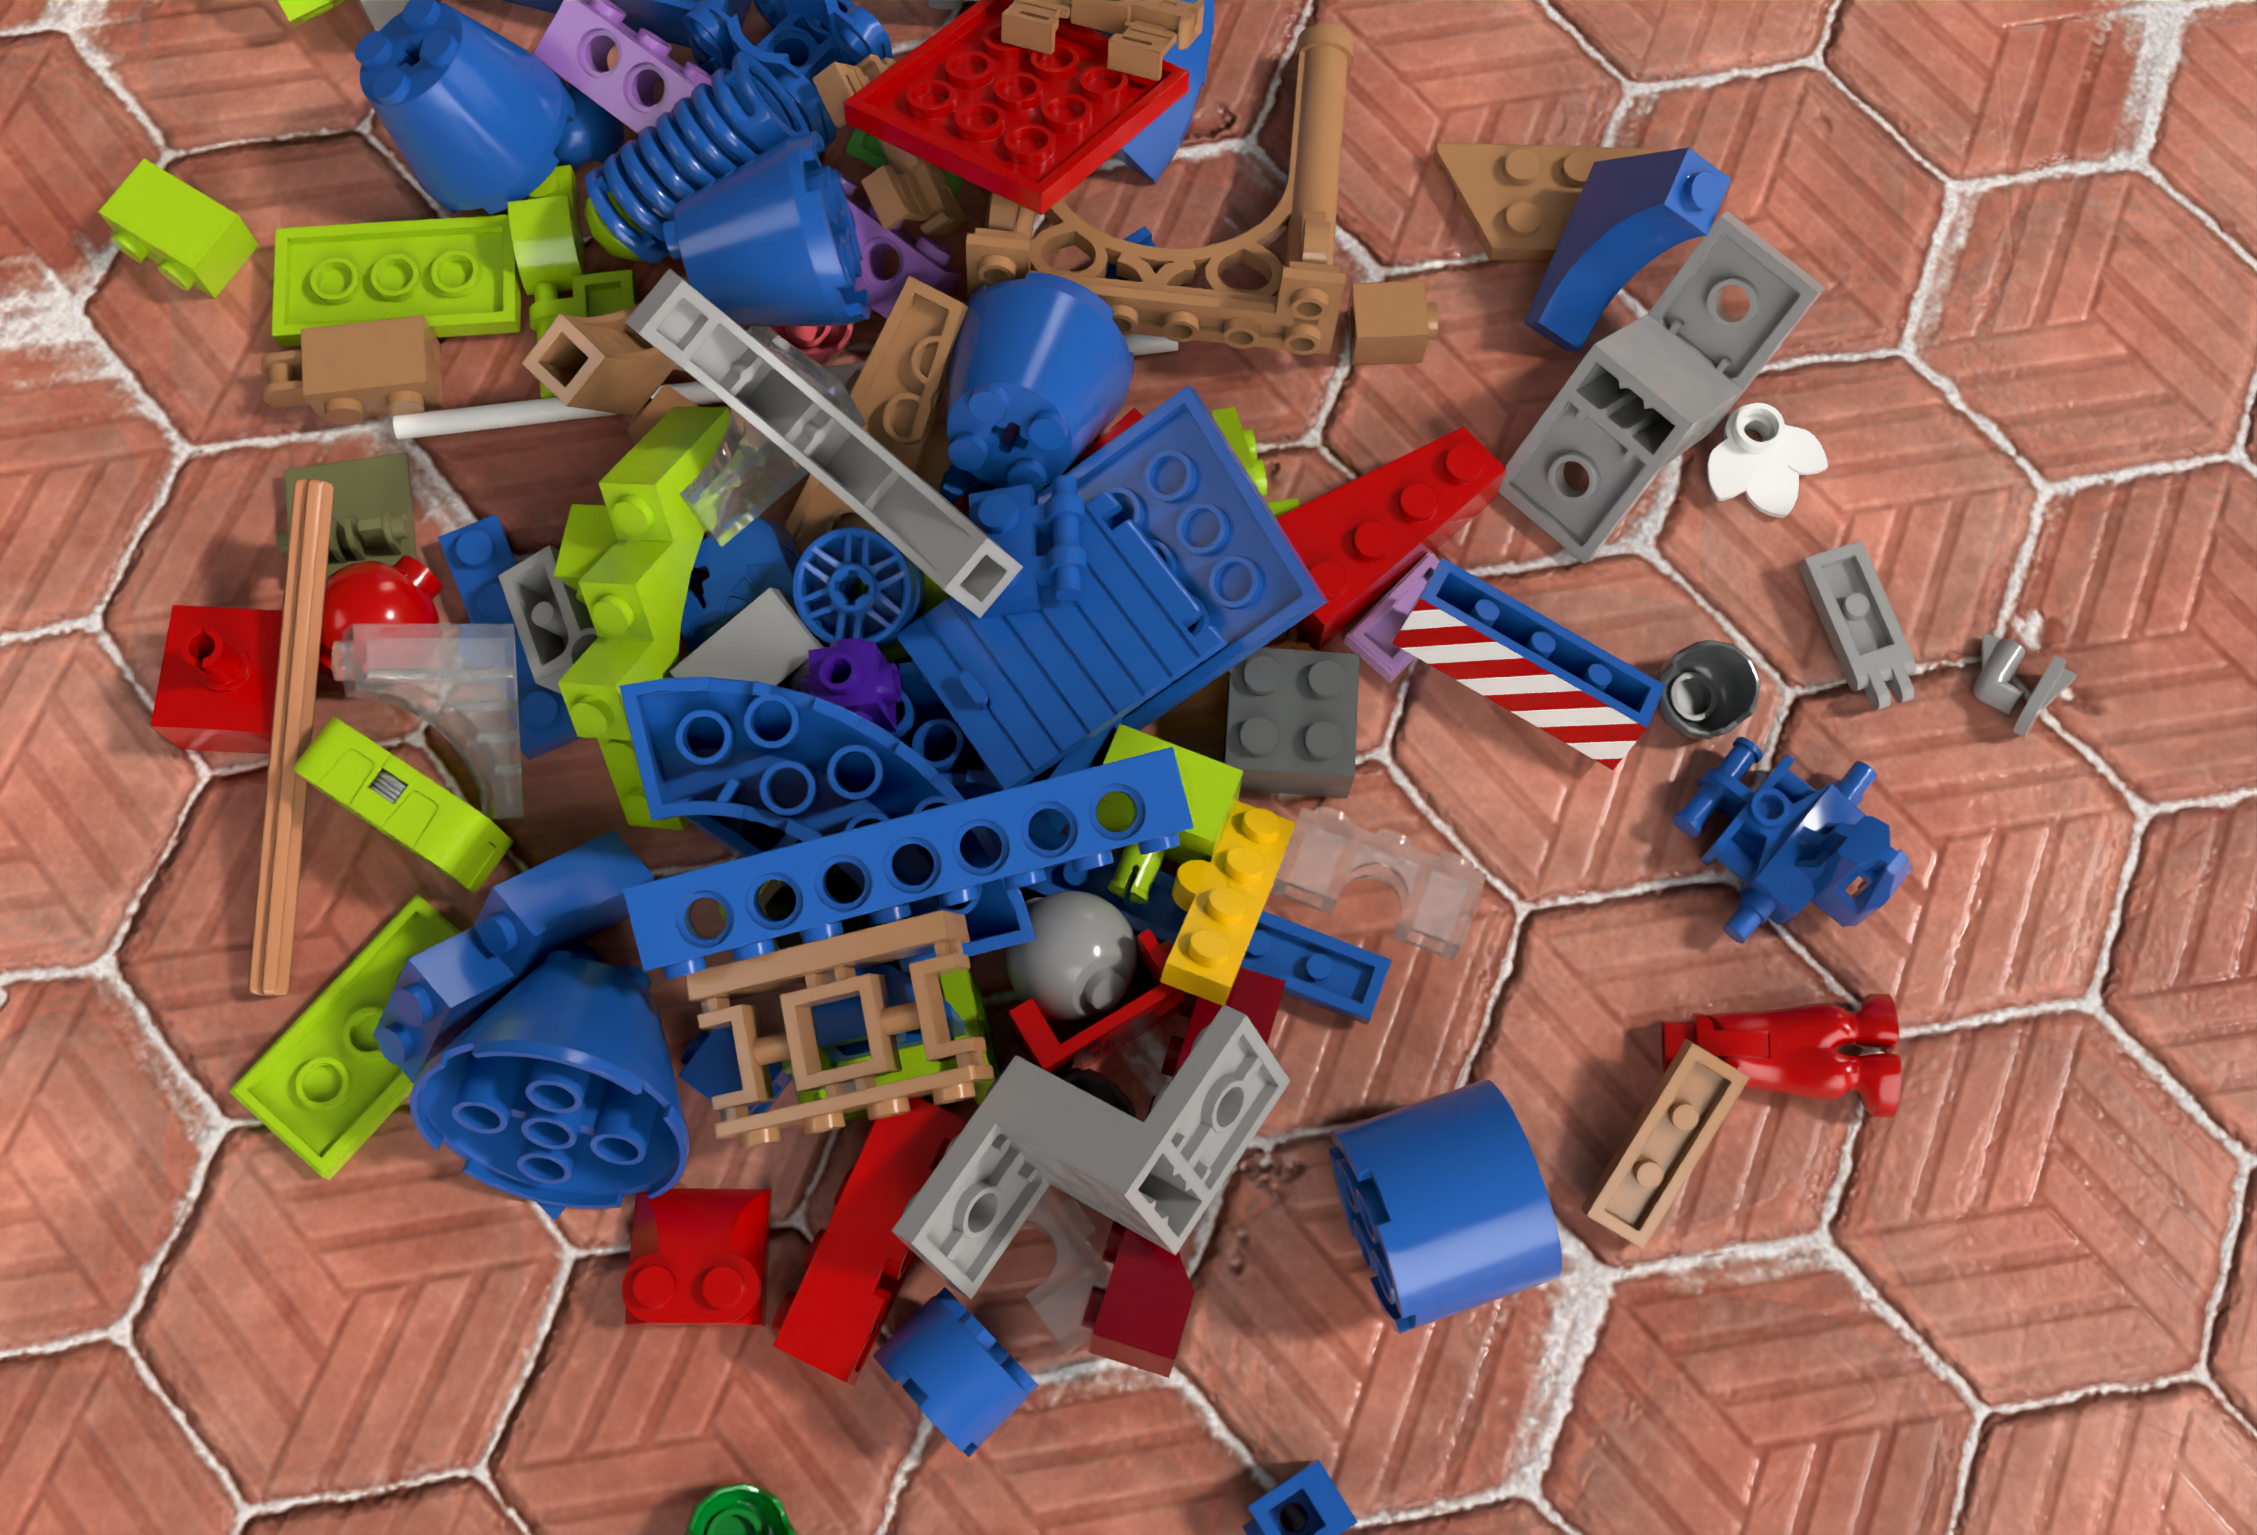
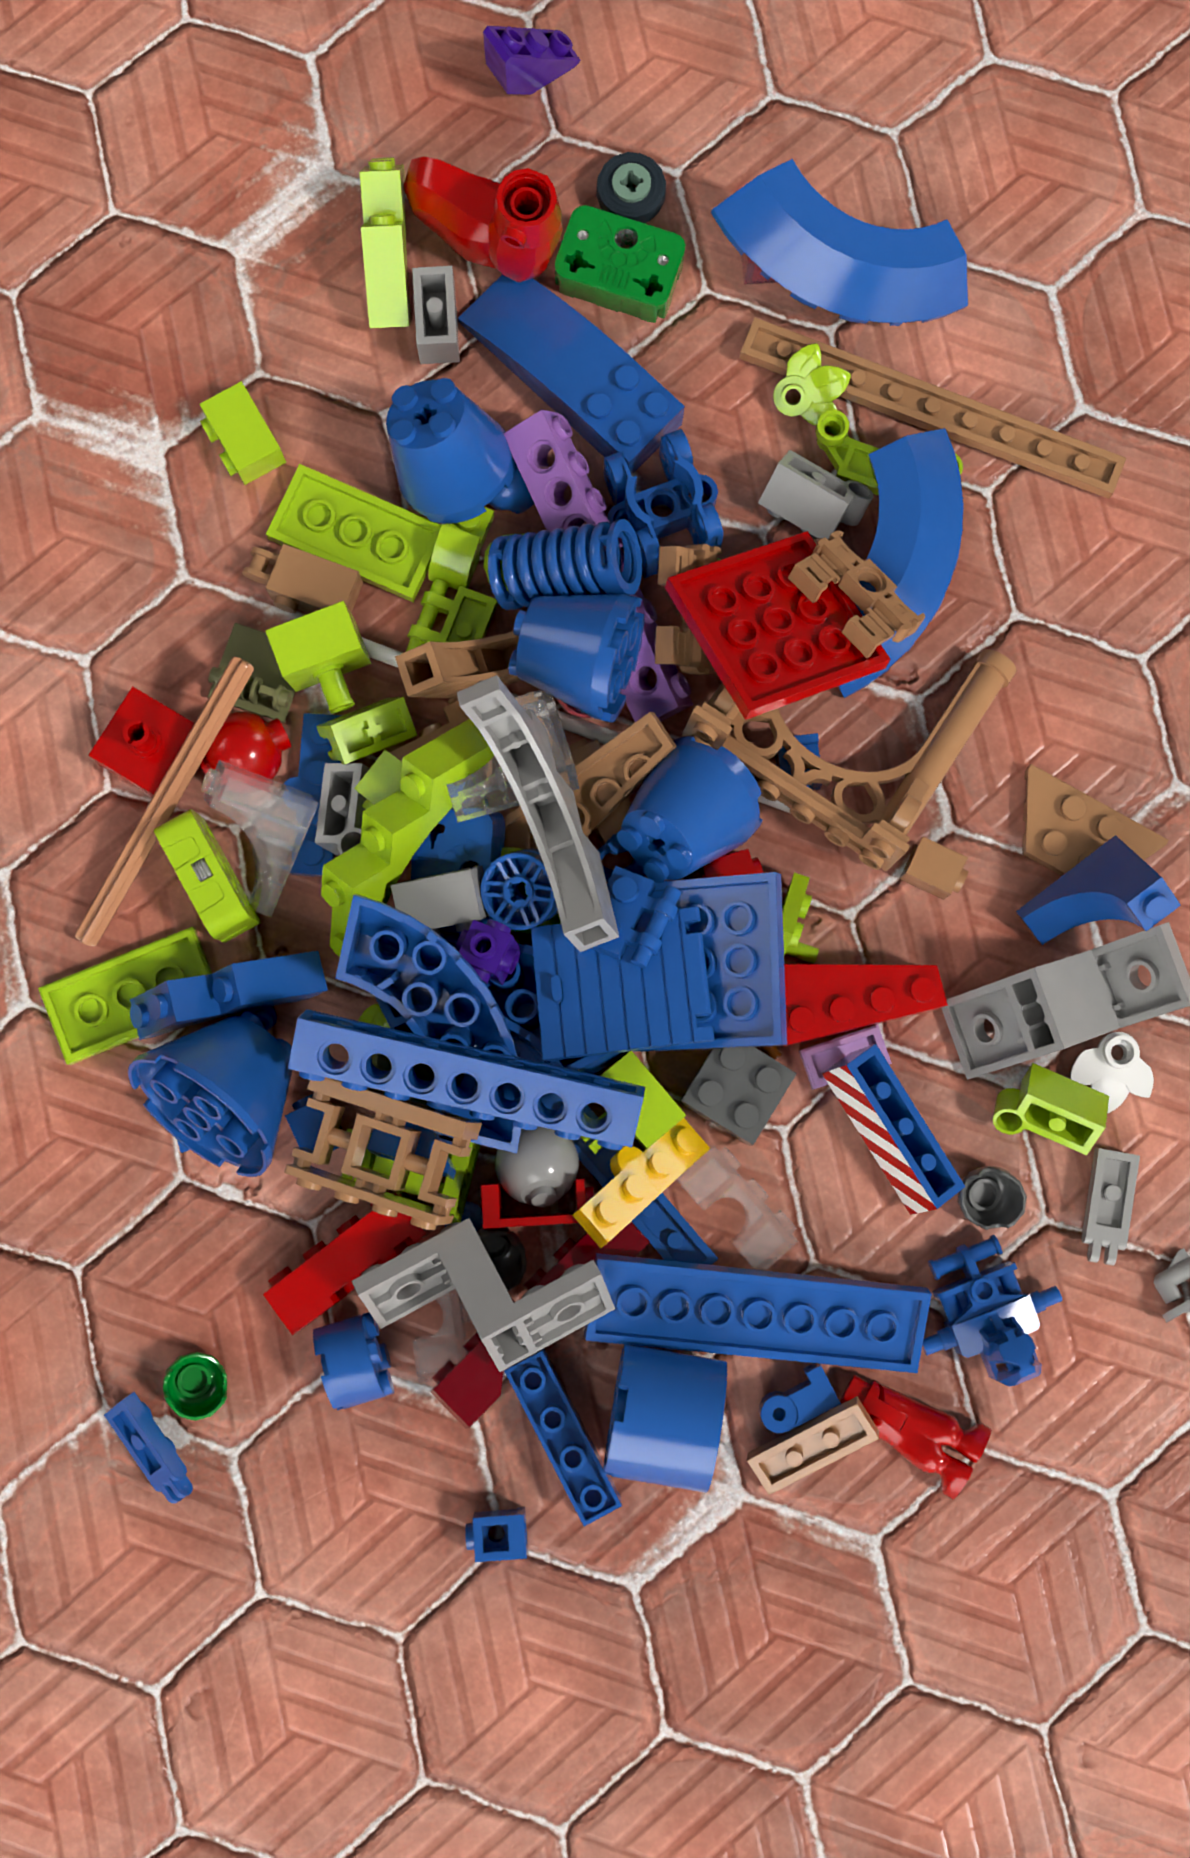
camera: 25 degrees right, 10 degrees up
red slope [622,1188,772,1327] -> none
none -> lime brick [265,601,372,714]
none -> lime hinge [316,697,417,765]
none -> blue brick [504,1348,622,1527]
none -> blue plate [584,1253,932,1373]
none -> blue leg [759,1363,841,1433]
none -> lime hinge [992,1063,1109,1155]

